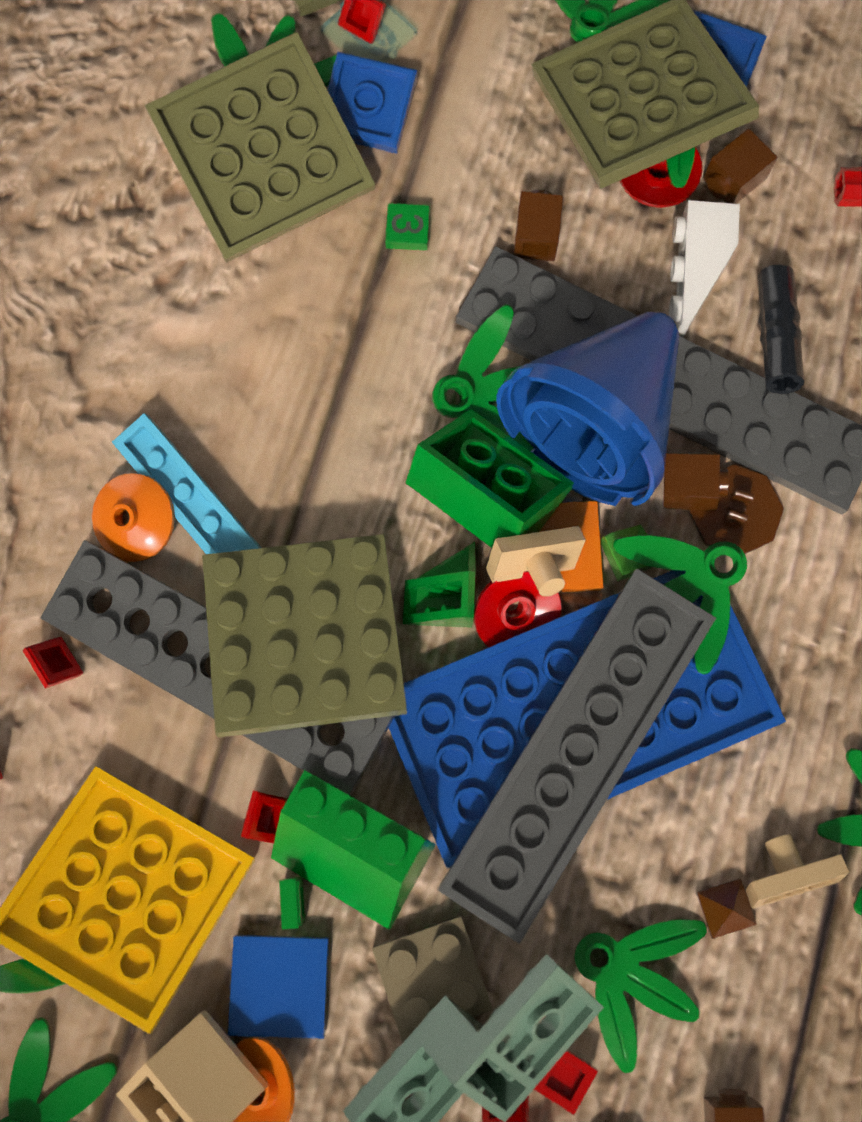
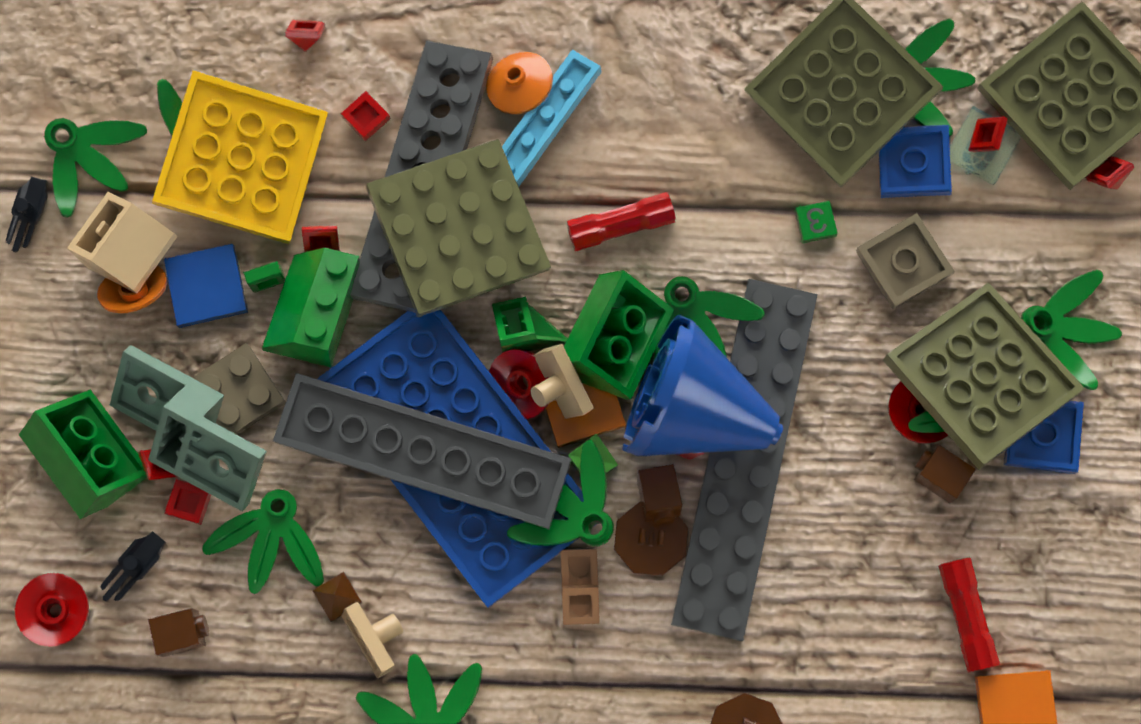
camera: 75 degrees right, 0 degrees up
red slope [23,636,84,689] -> none
reddish brown brick [513,190,563,262] -> none
white slope [668,200,740,338] -> none
black axle [758,264,804,394] -> none
none -> red plate [340,91,391,141]
none -> medium nougat slope [561,547,600,625]
none -> red axle [567,192,676,252]
none -> dark tan plate [856,213,955,309]

